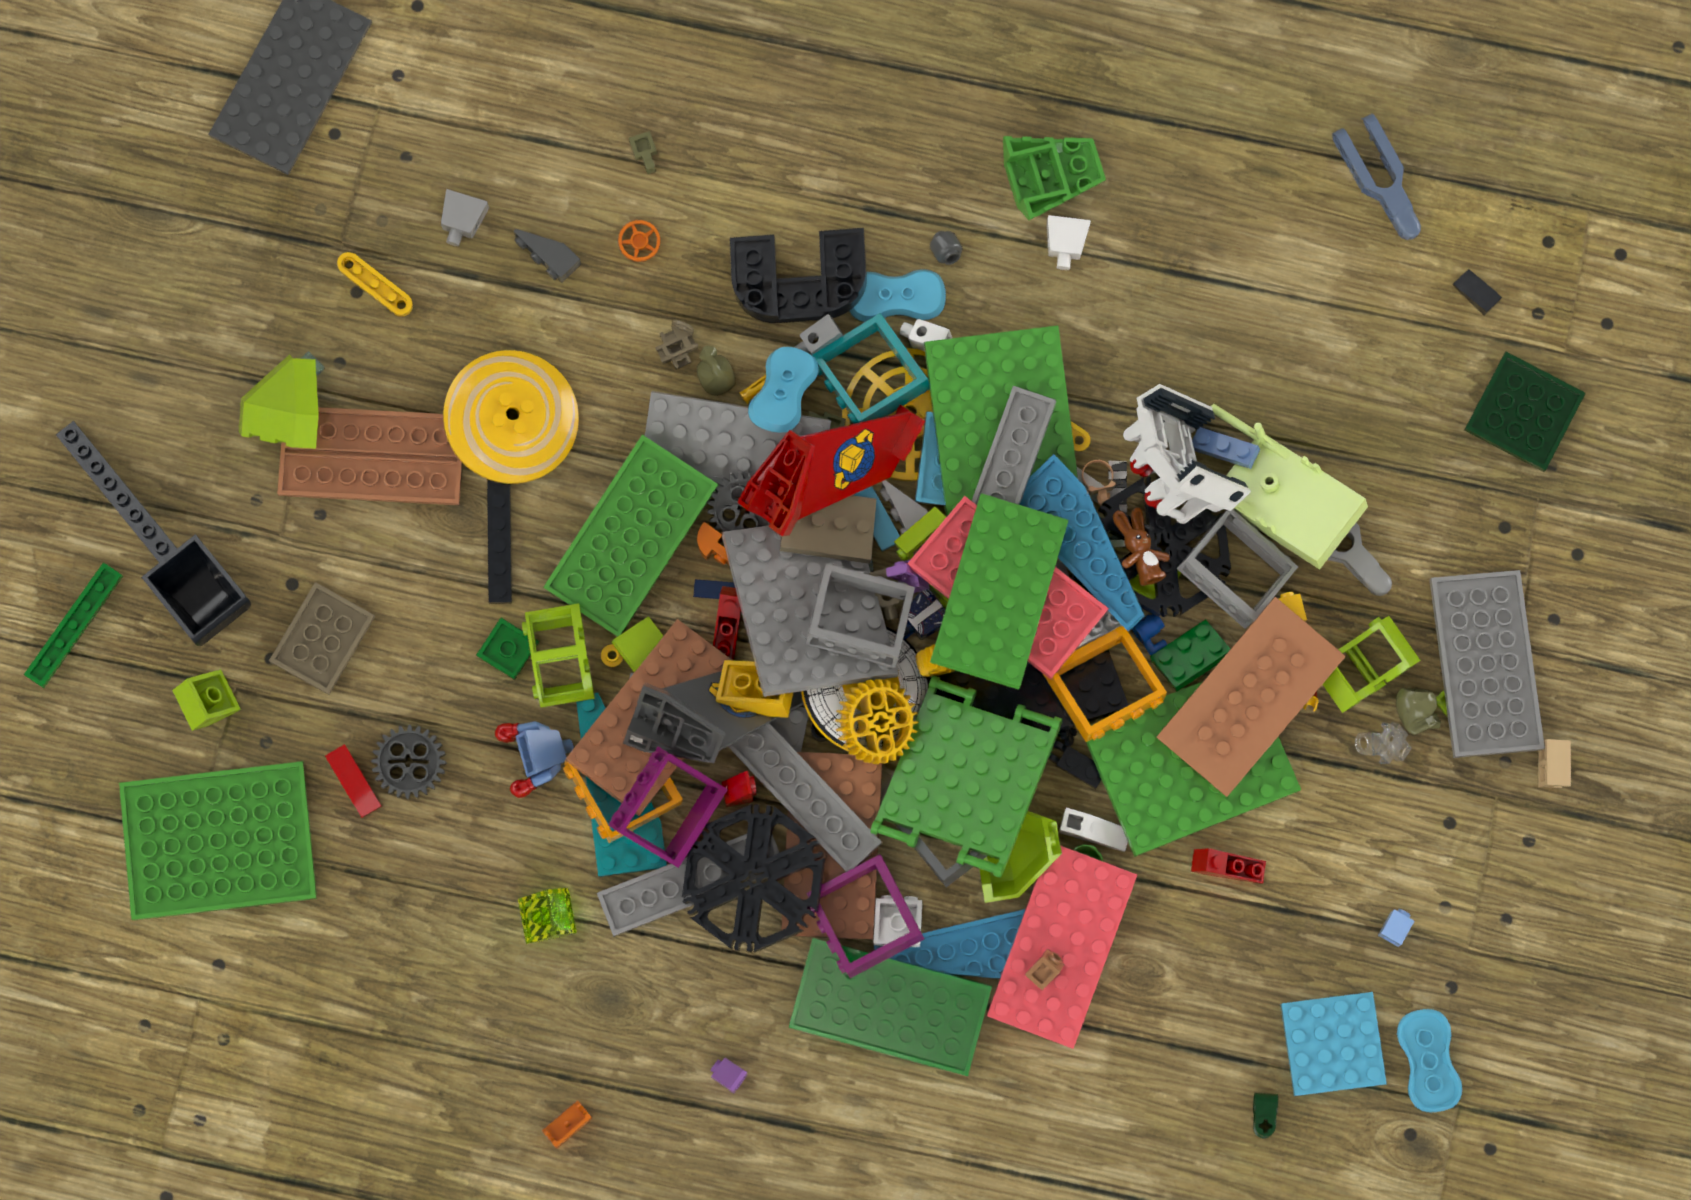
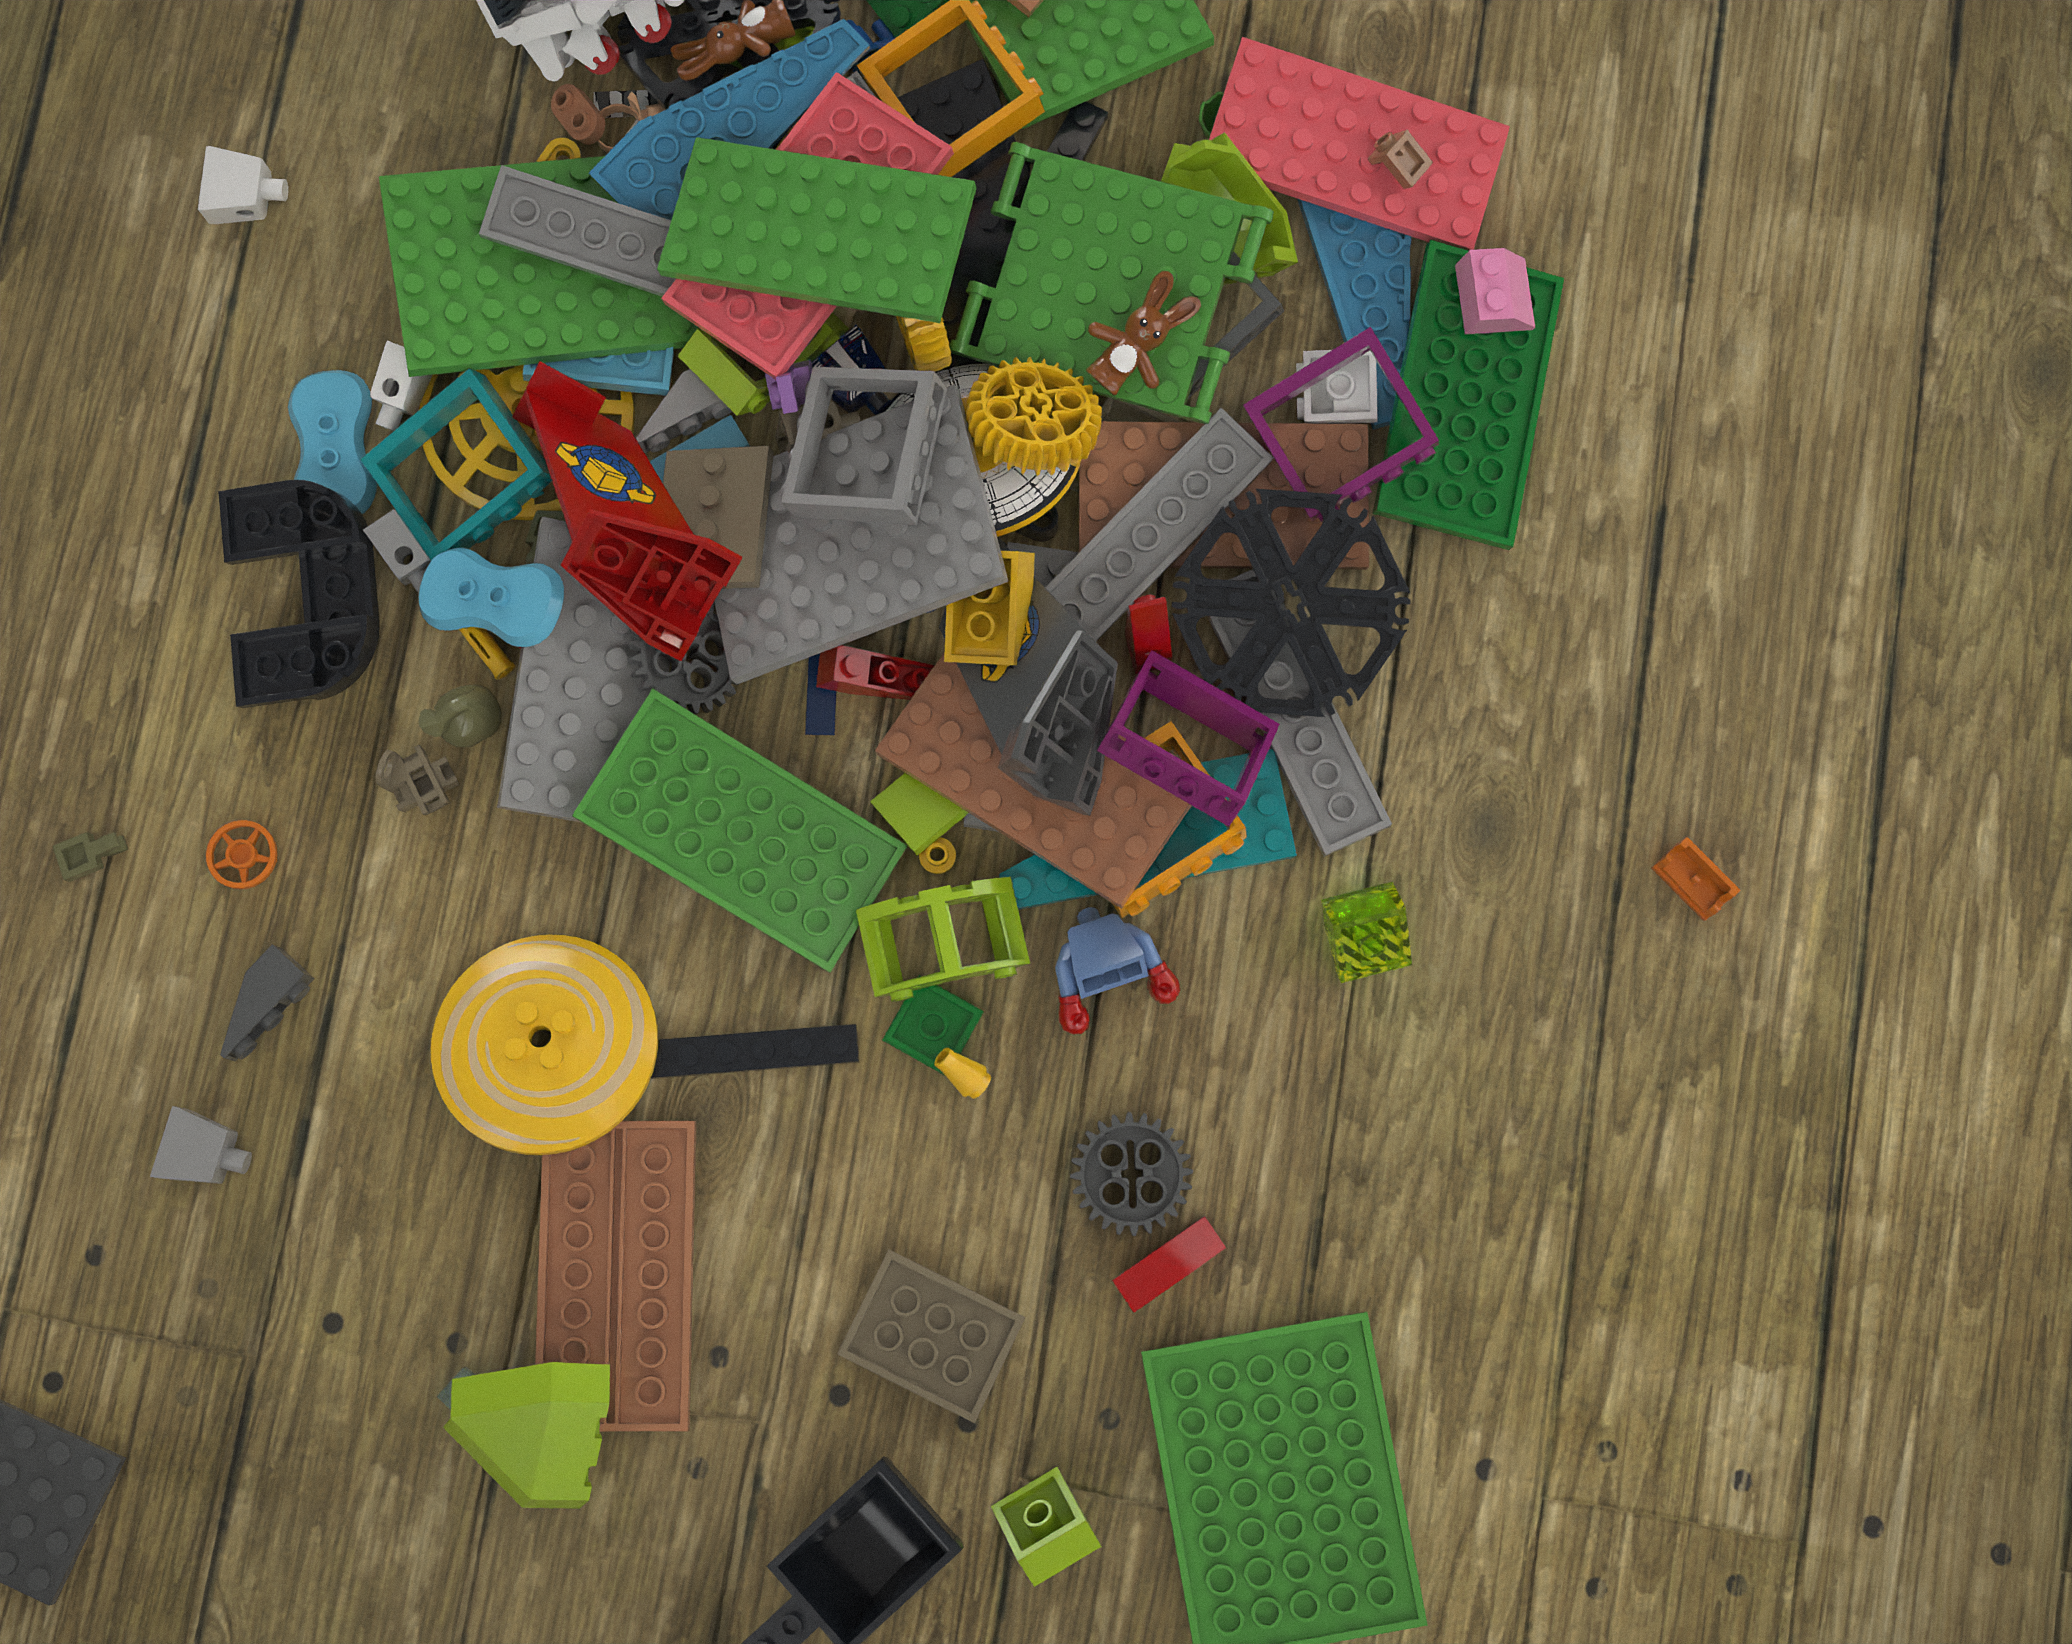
camera: 90 degrees left, 0 degrees up
yellow plate [337,252,413,317] -> none
orange brick [697,522,729,566] -> none
medium lavender slope [710,1058,748,1094] -> none
dark grey head [930,231,963,265] -> none
bright green wedge [1003,136,1106,220] -> none
white slope [1058,808,1128,852] -> none
none -> nougat plate [551,84,605,145]
none -> yellow cone [934,1047,991,1099]
none -> dark orange animal [1086,271,1201,396]
none -> bright pink slope [1455,248,1535,334]

